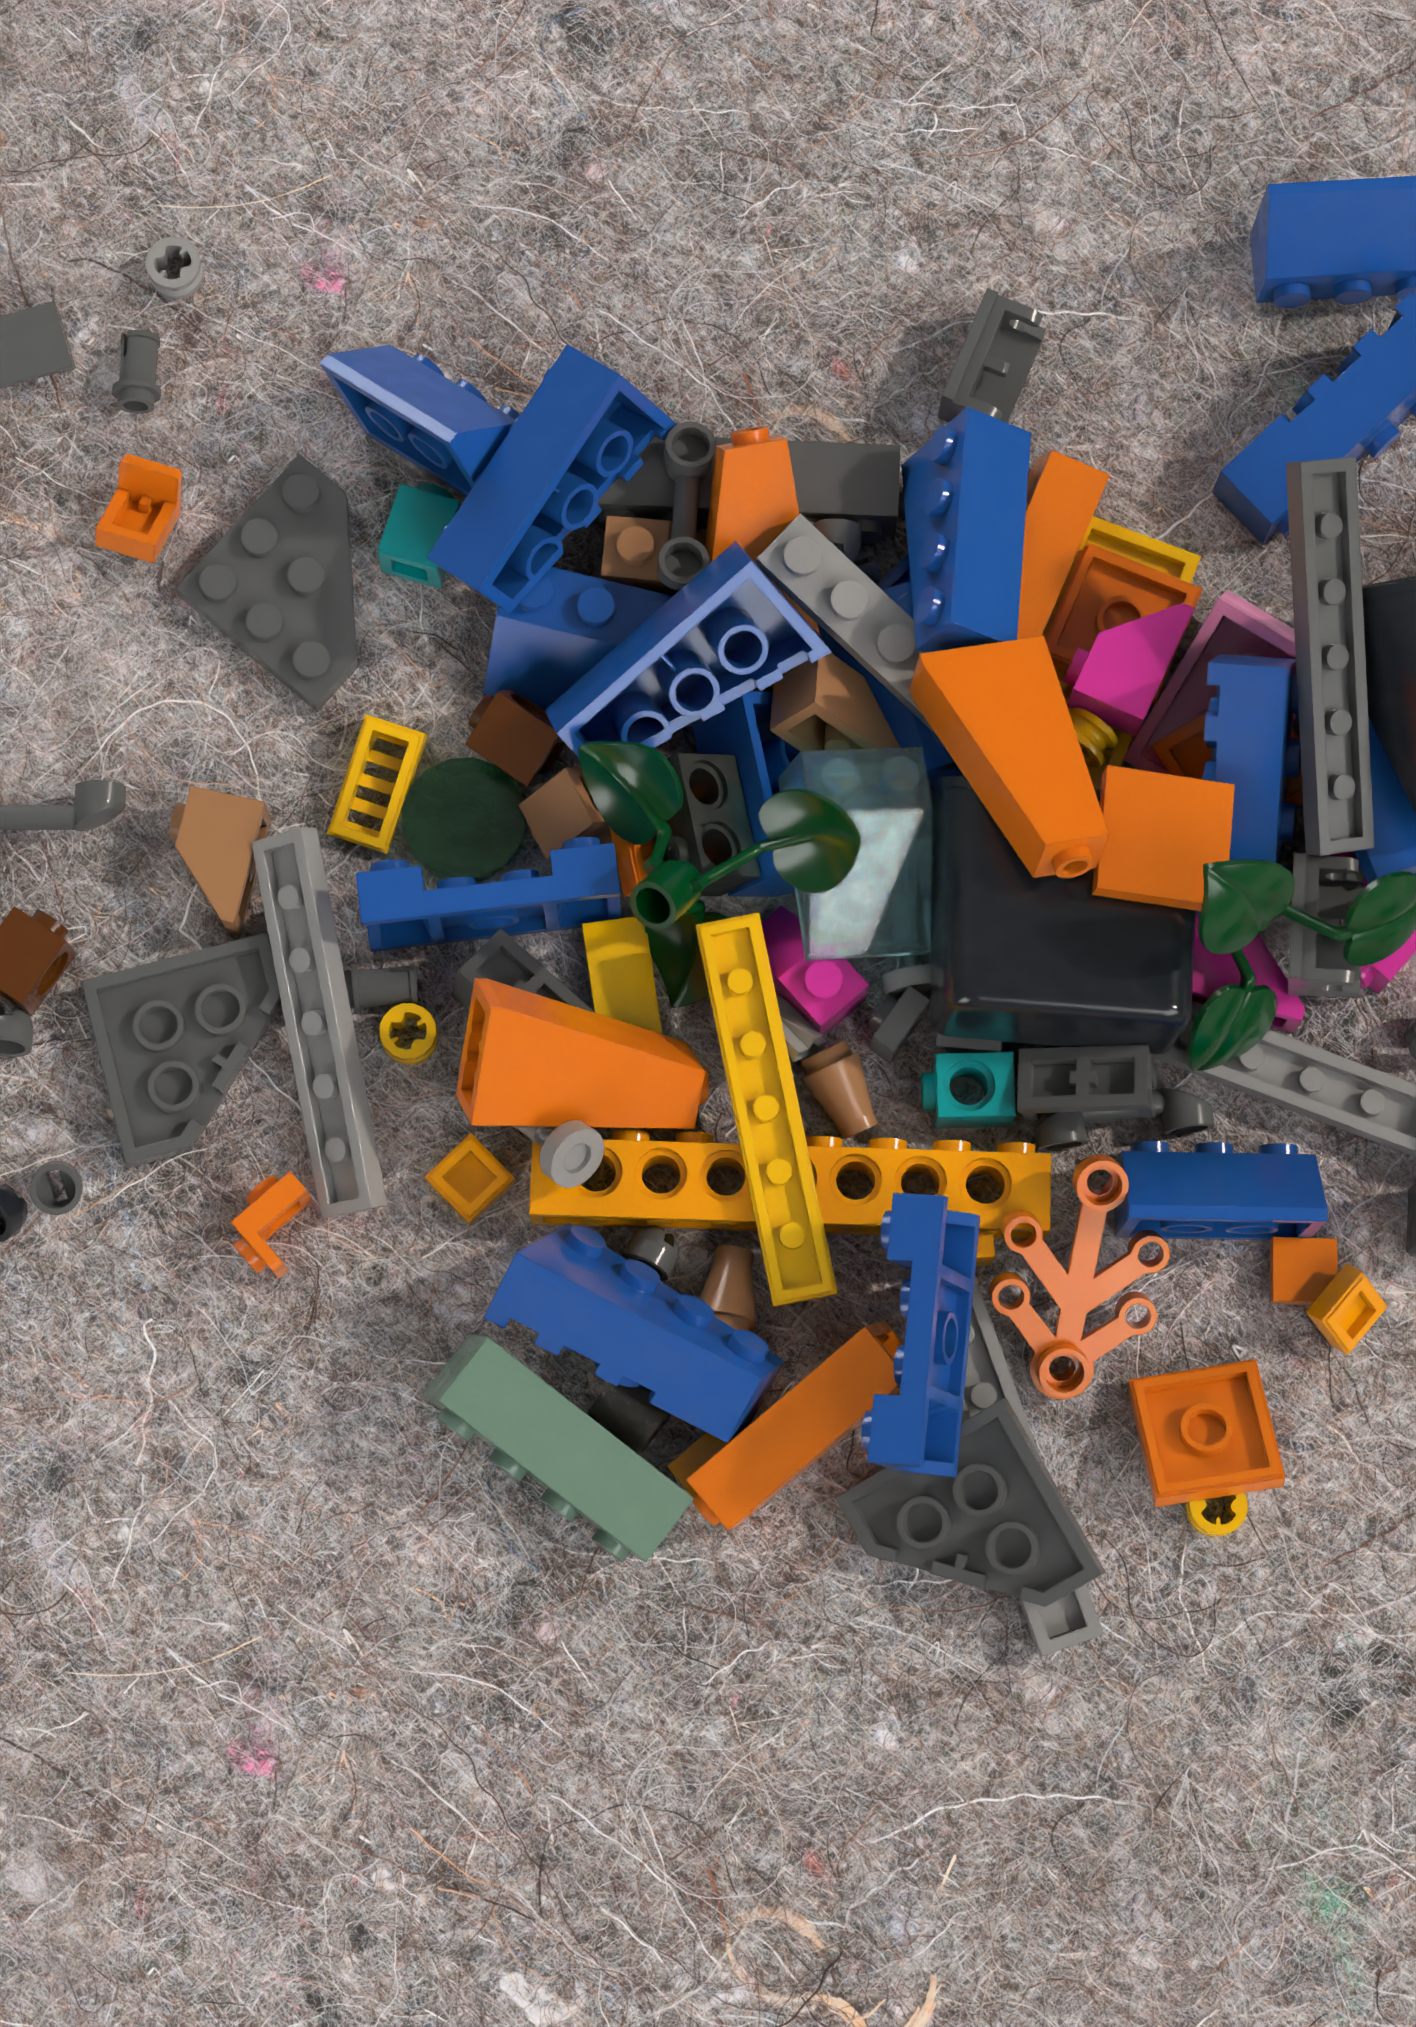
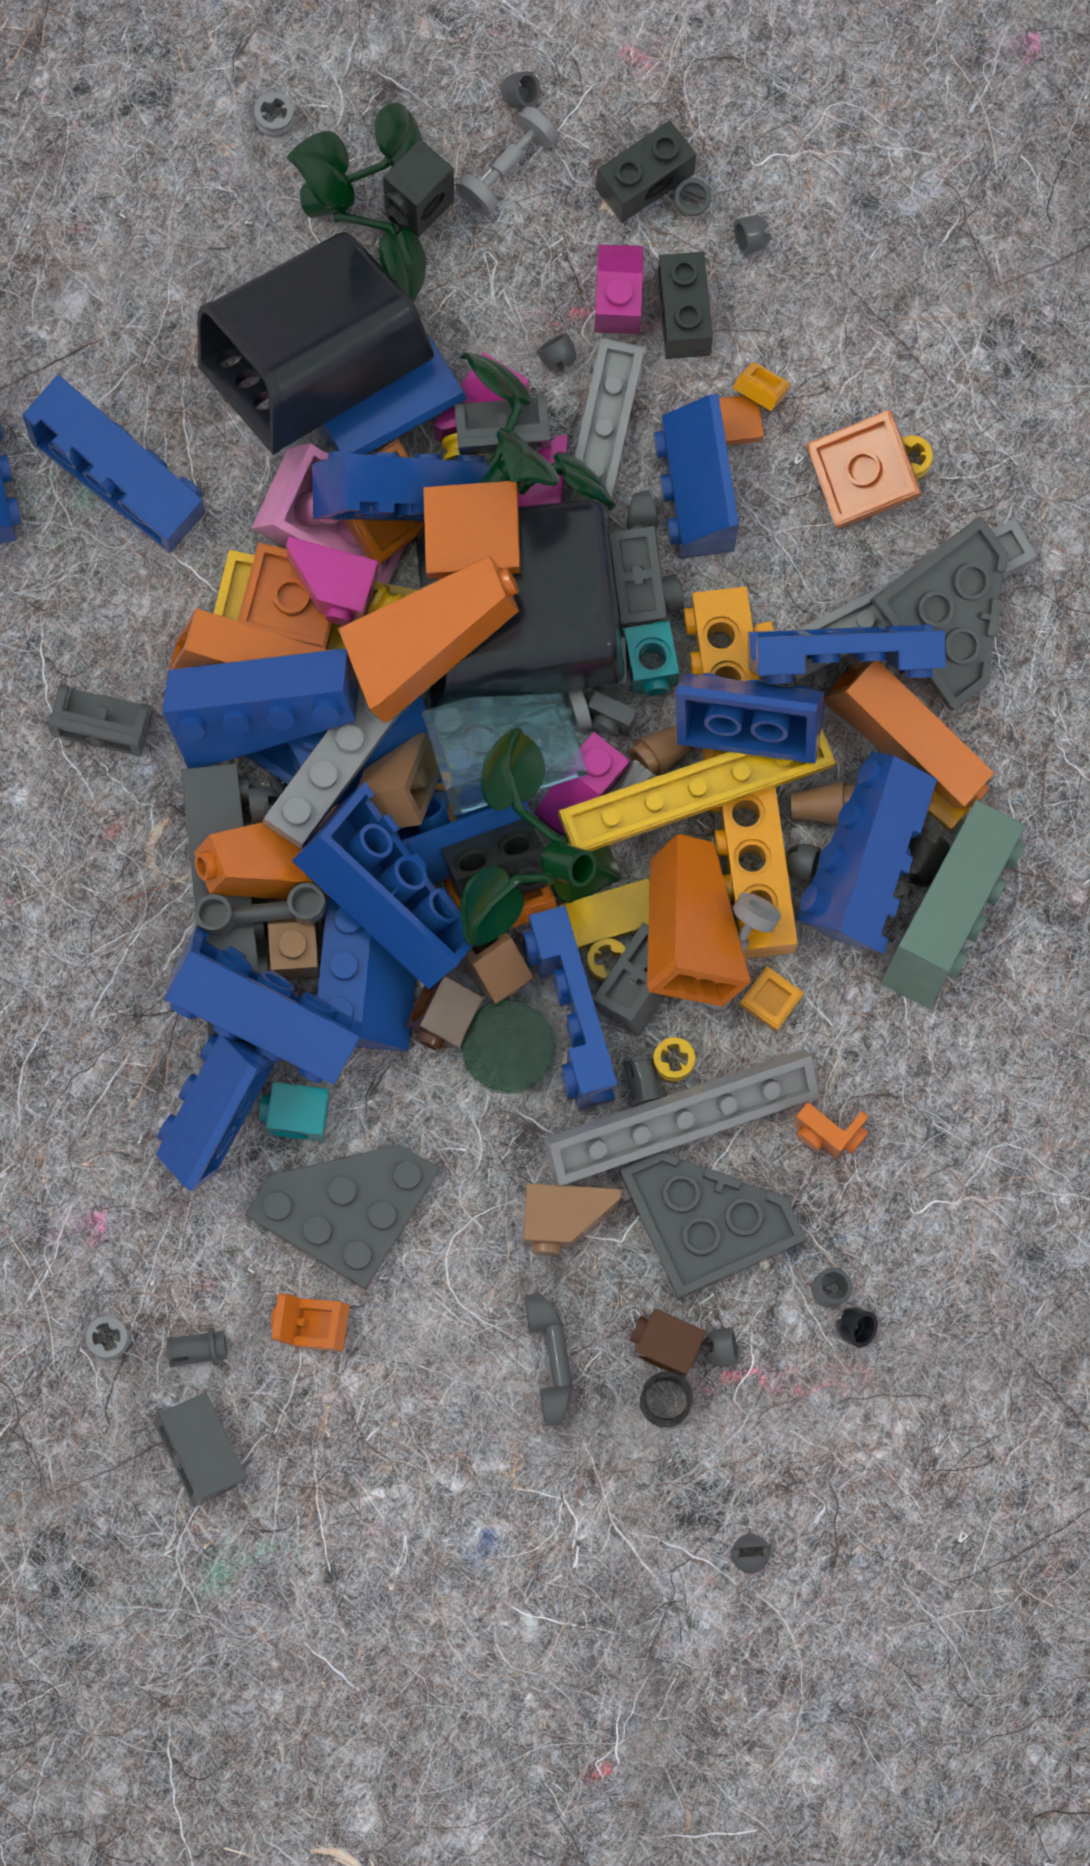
camera: 100 degrees left, 0 degrees up
yellow slope [327,714,429,854] -> none
orange plant [989,1154,1170,1400] -> none
dark grey plate [1286,457,1375,856] -> none
none -> yellow bush [587,938,626,983]
none -> blue slope [676,673,824,764]

